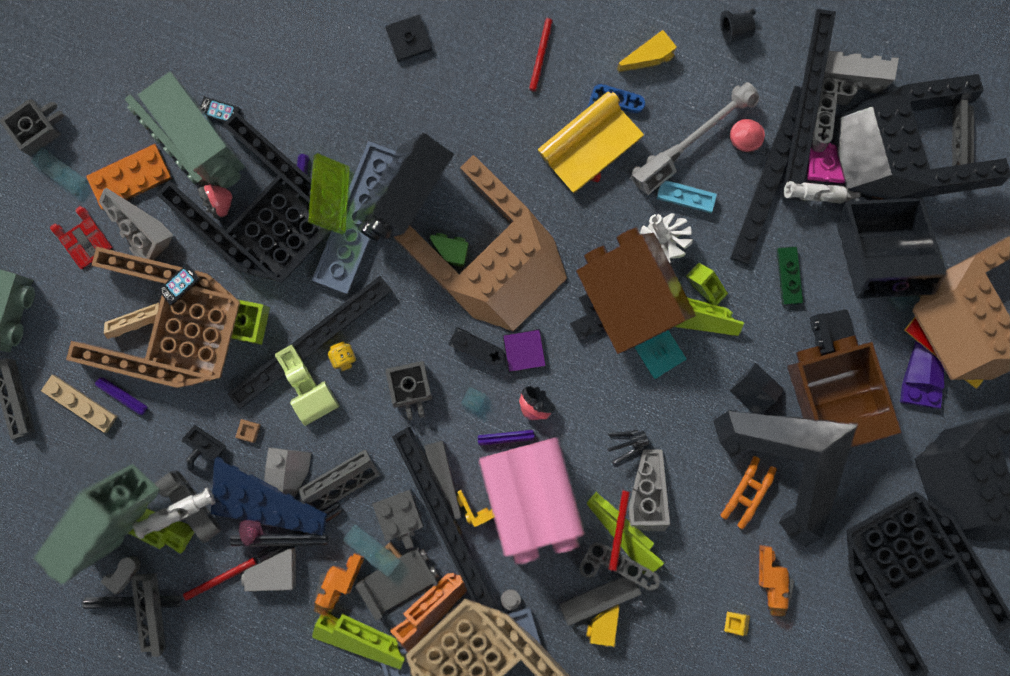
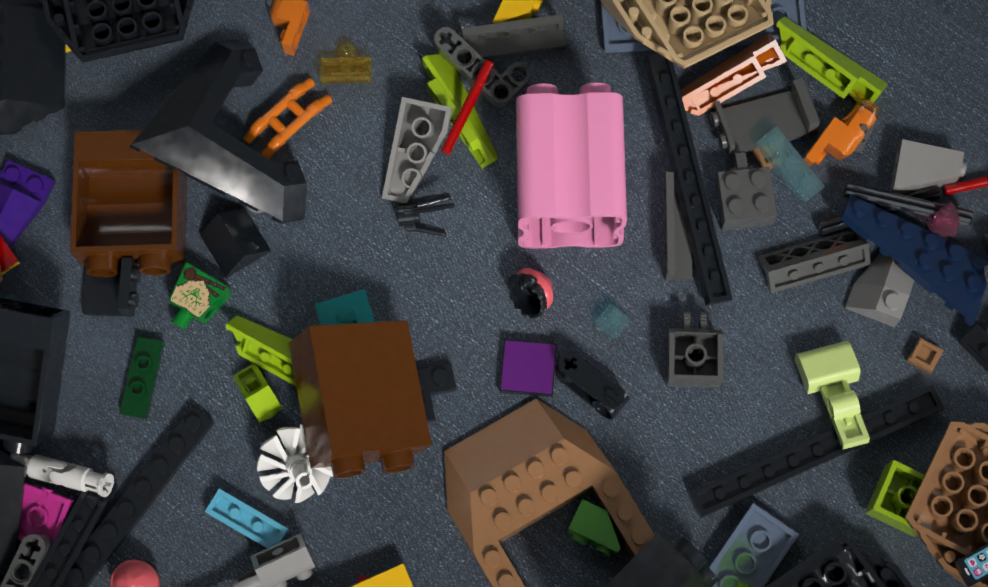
camera: 160 degrees left, 10 degrees down
yellow head [328,342,356,371] -> none
yellow bracket [456,489,494,527] -> none
dark purple axle [477,430,534,446] -> none
light grey plate [501,590,521,610] -> none
none -> torso [169,263,232,330]
none -> clear yellow plate [320,41,372,84]

